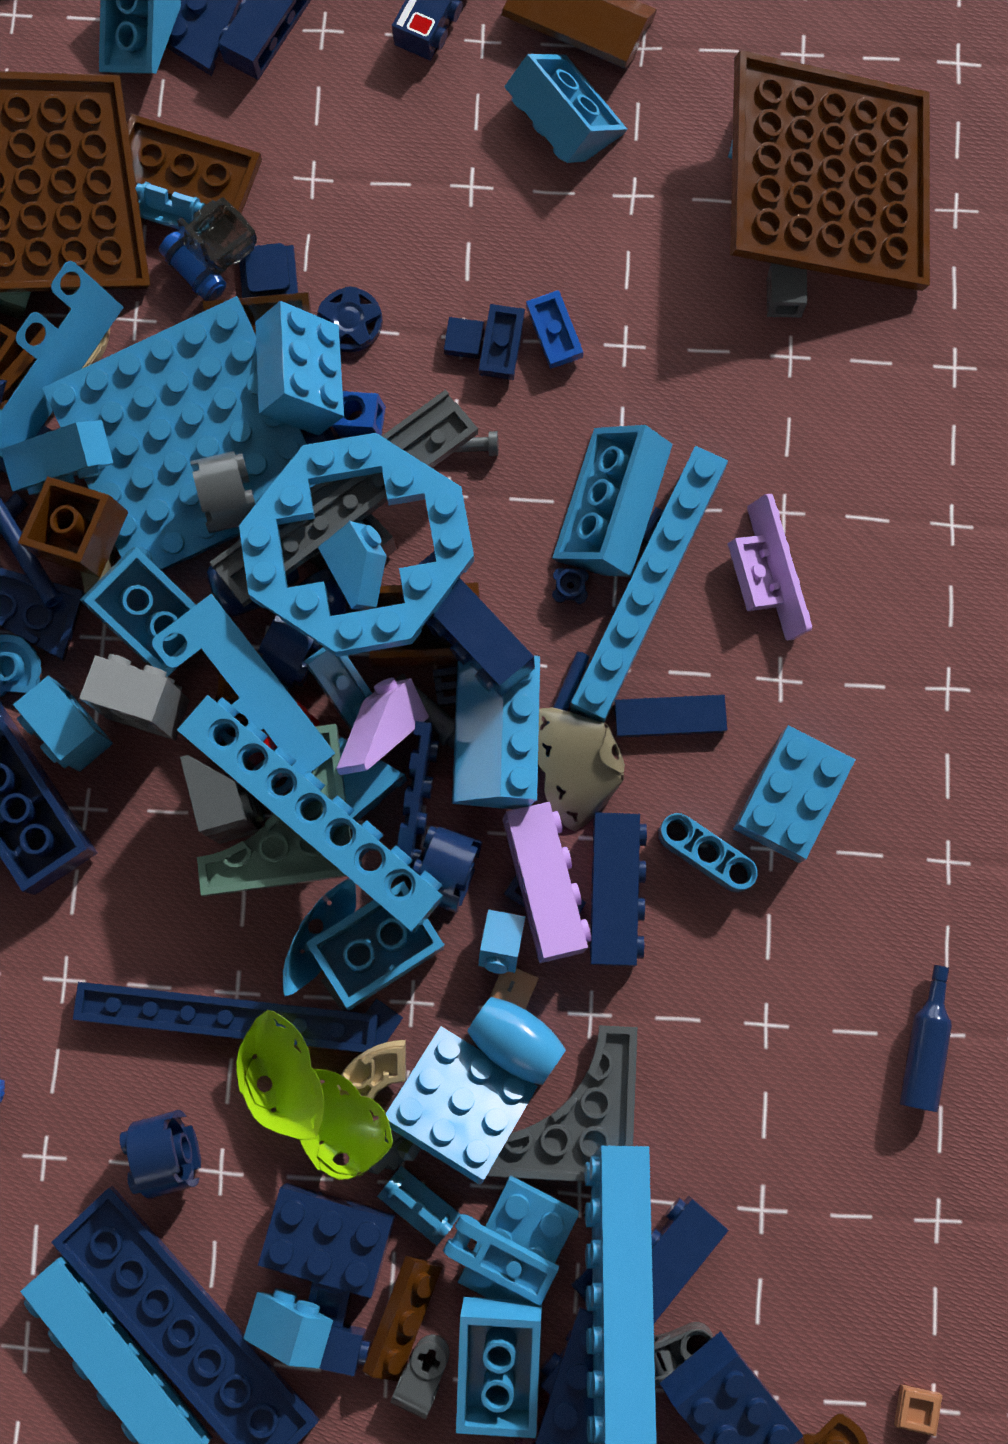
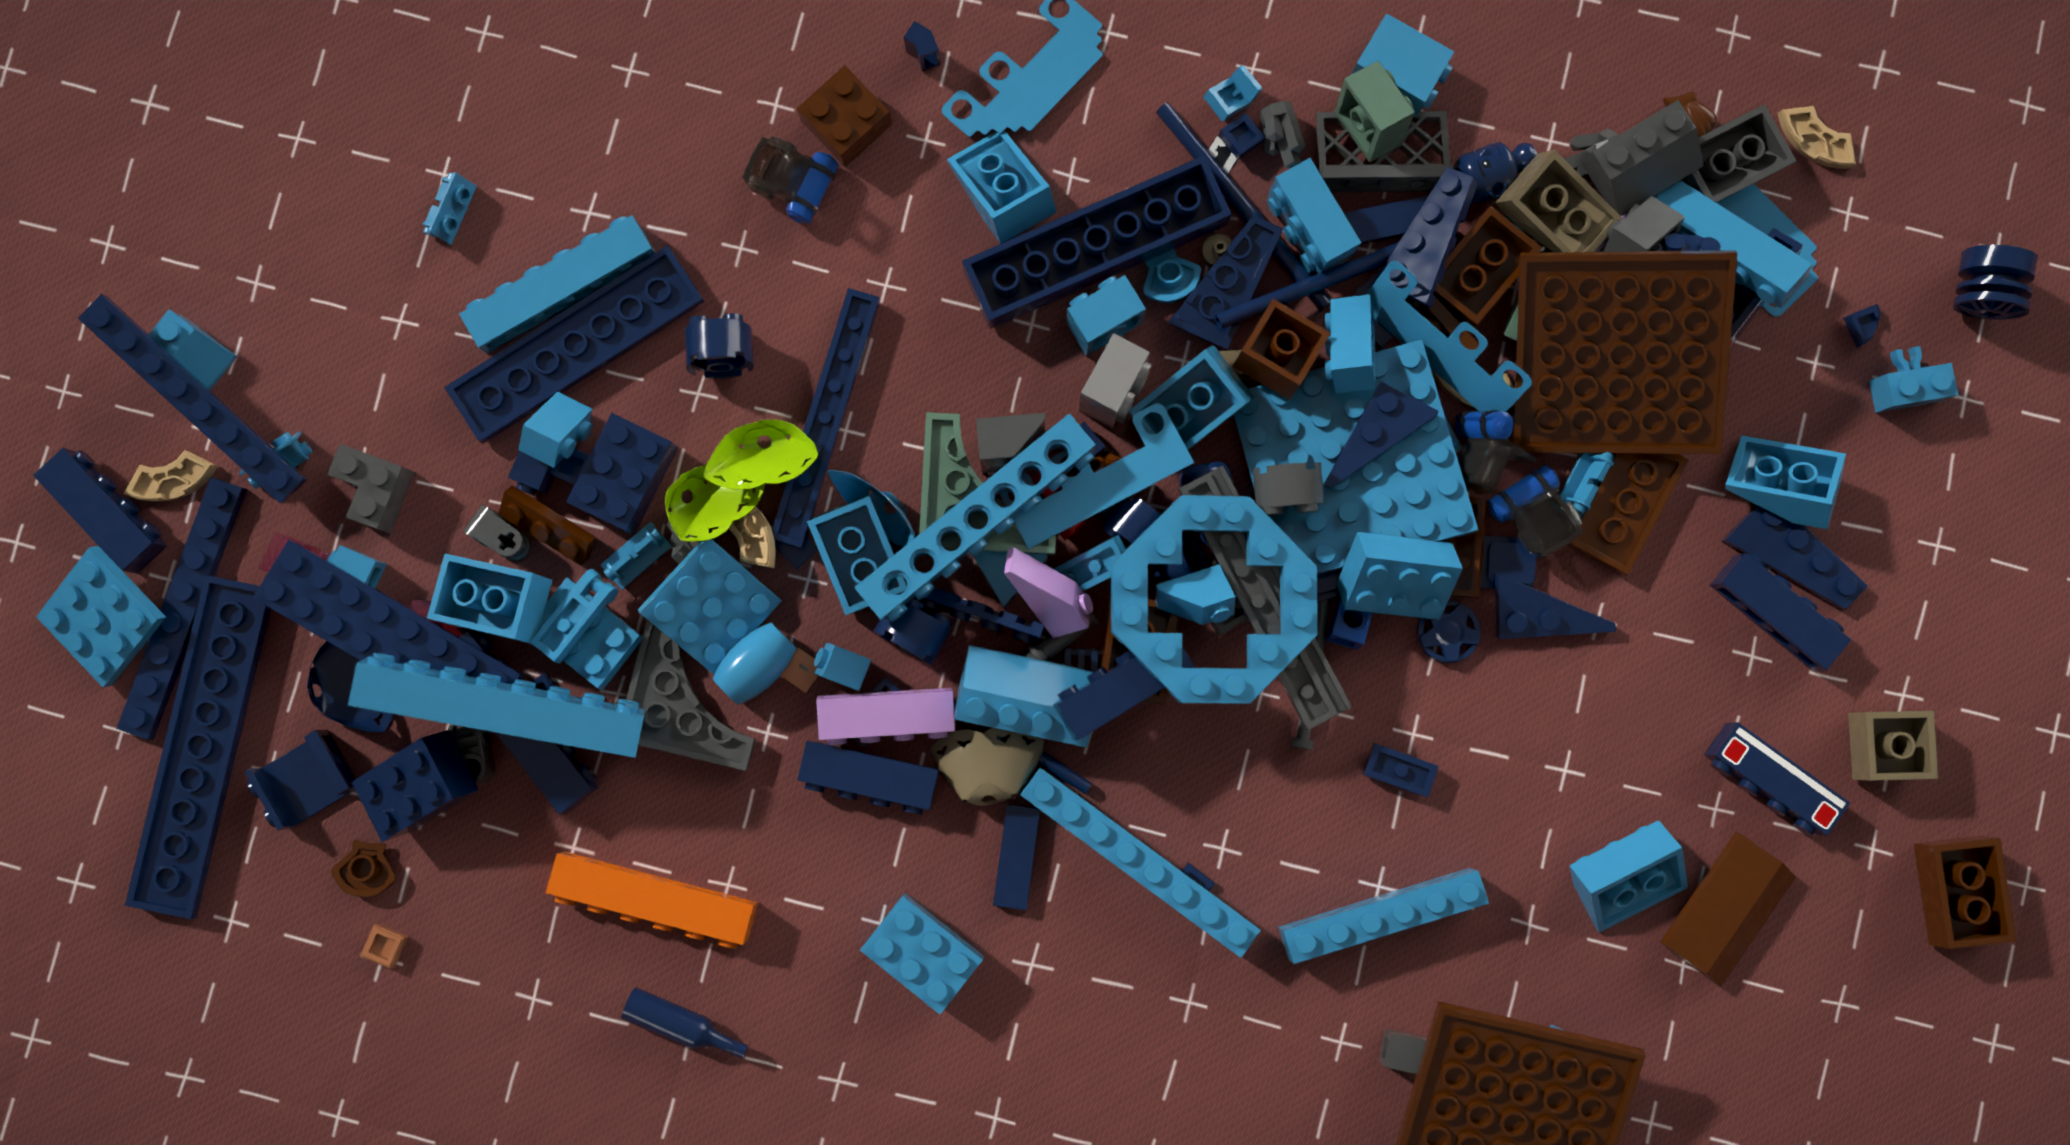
camera: 95 degrees right, 5 degrees up
dark blue tile [444,317,484,359] -> none
blue plate [526,290,584,369] -> none
dark azure slope [552,425,673,577] -> none
dark blue plate [552,568,589,604] -> none
dark azure beam [658,813,758,892] -> none
lavender bracket [727,494,812,641] -> none
none -> orange brick [546,852,758,949]
none -> dark azure brick [1278,868,1489,964]
none -> dark blue wing [1324,381,1439,489]
none -> clear smoke piece [1455,410,1537,494]
none -> dark blue wing [1495,574,1616,639]

